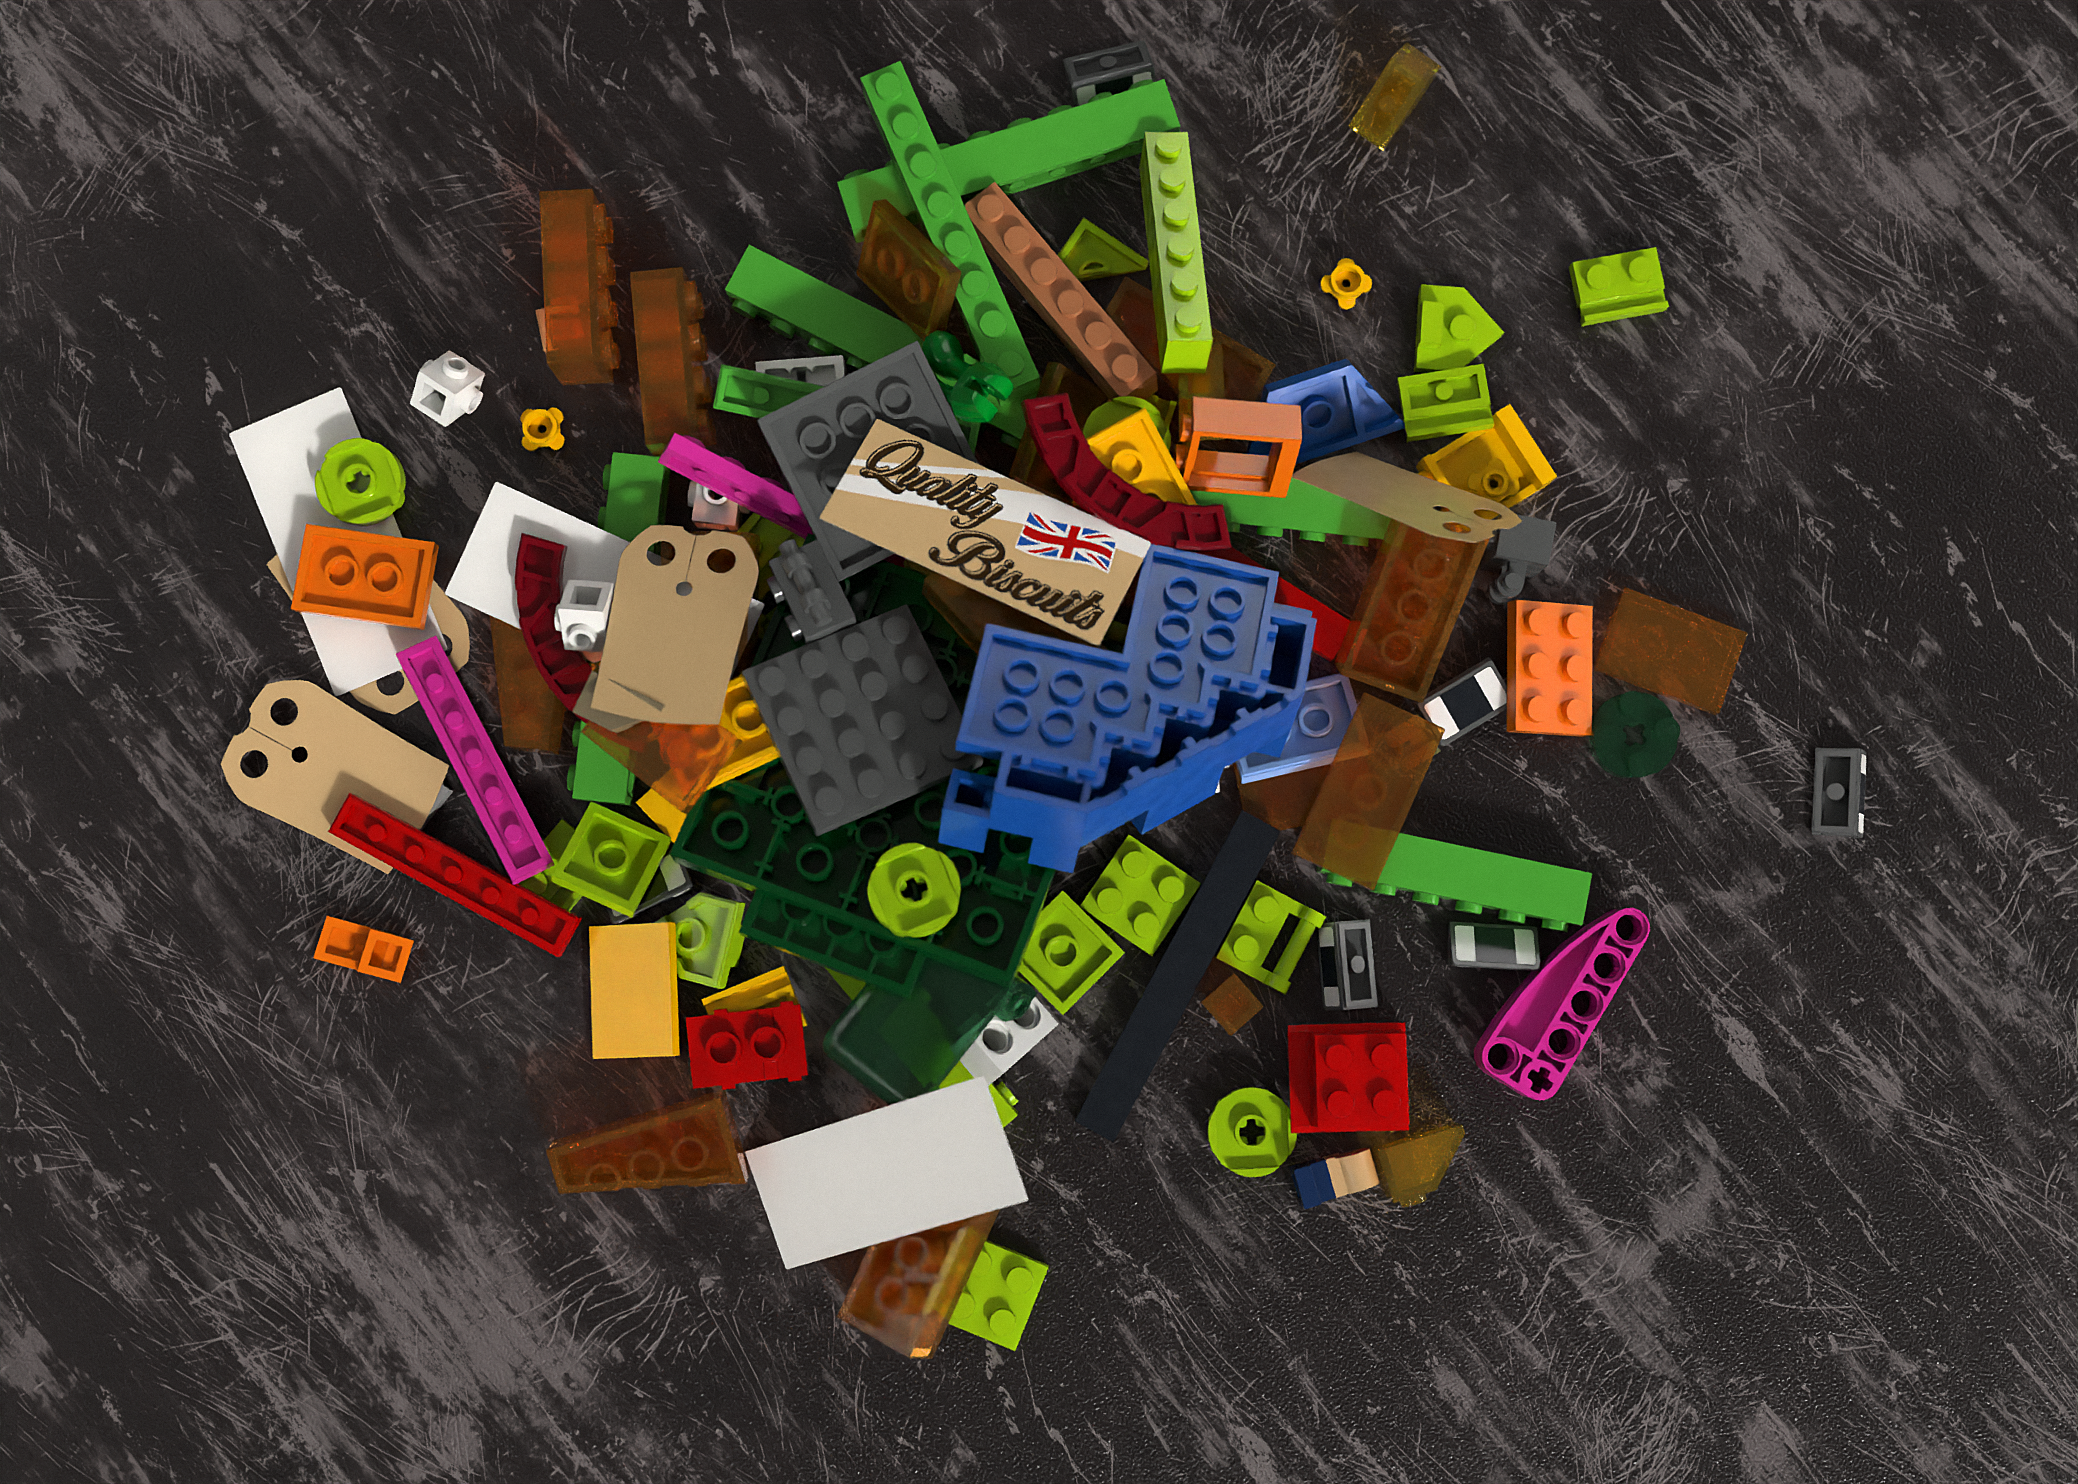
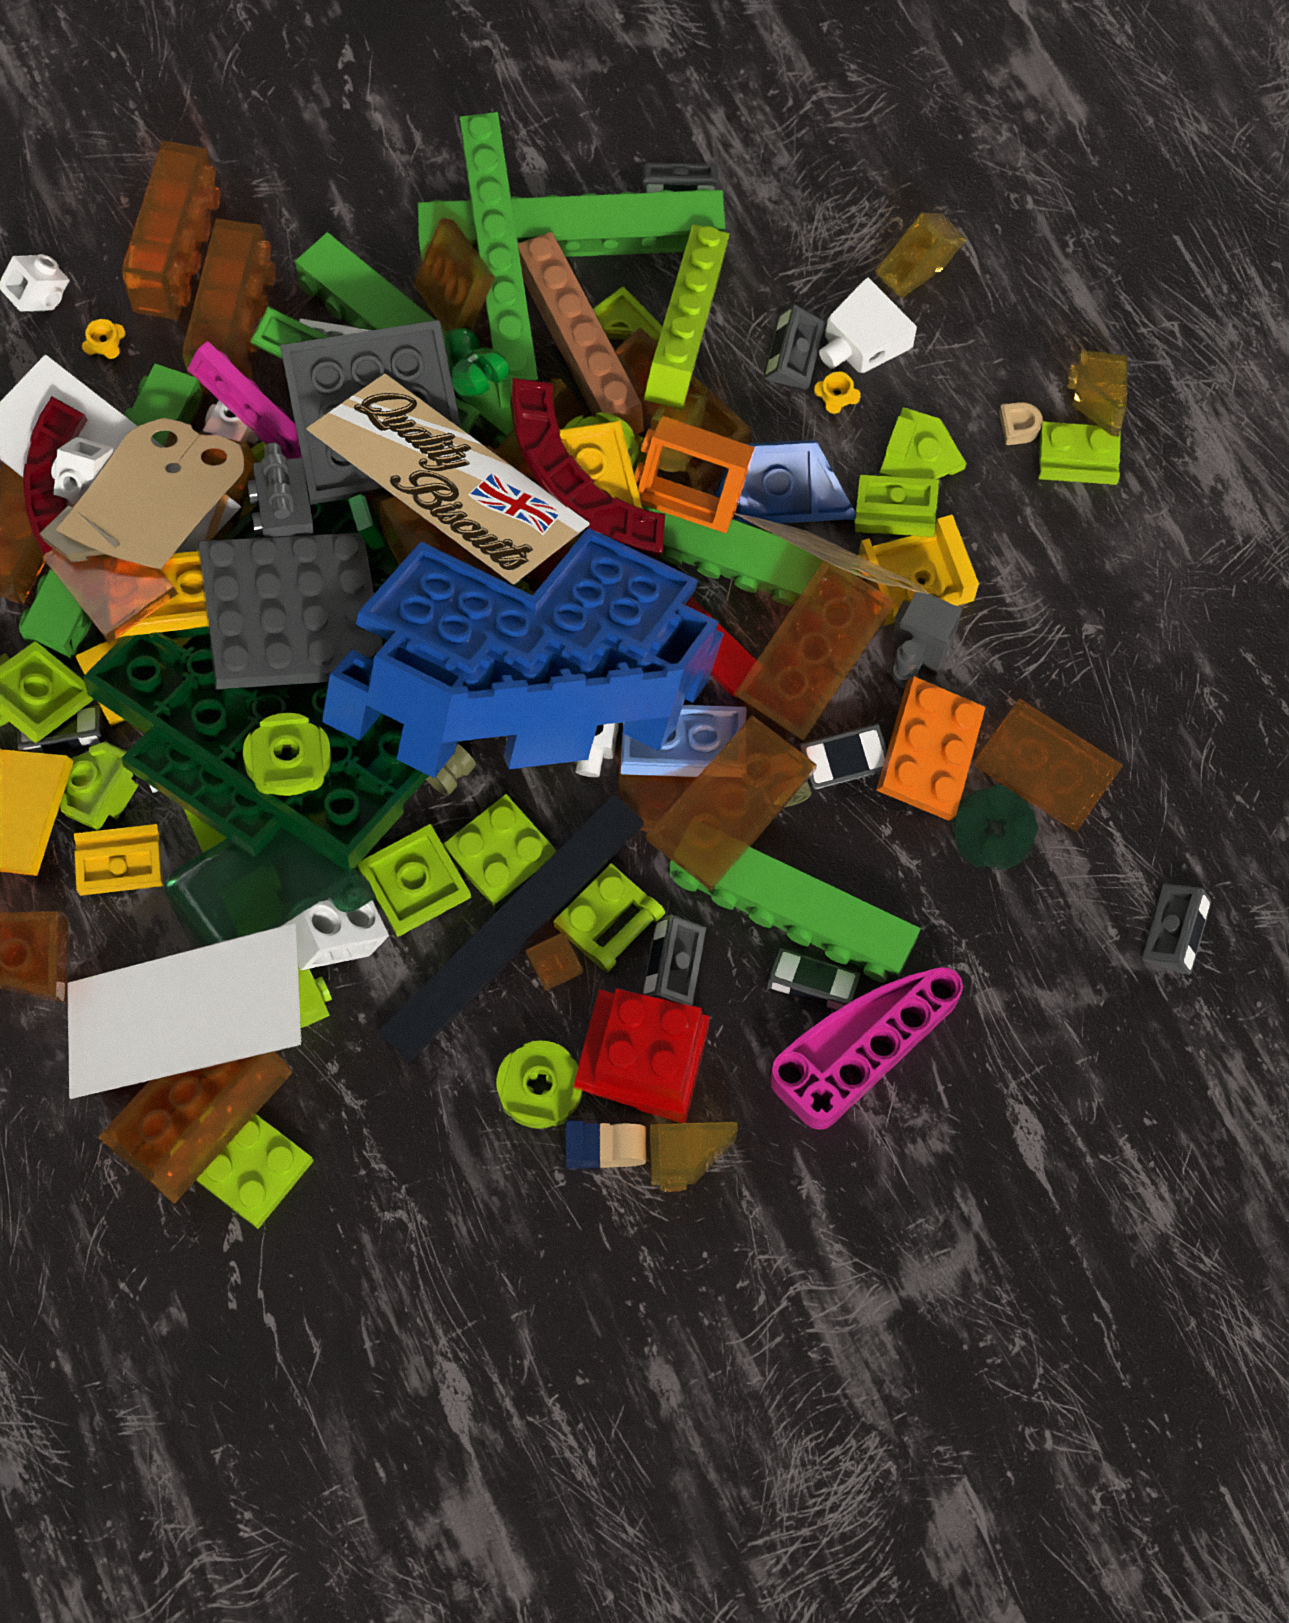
camera: 15 degrees right, 15 degrees down
red piece [686,1000,808,1090] -> none
none -> green tile [348,494,386,551]
none -> dark grey slope [763,305,825,389]
none -> white torso [819,278,917,373]
none -> tan tile [999,402,1043,445]
none -> clear yellow slope [1067,350,1128,437]

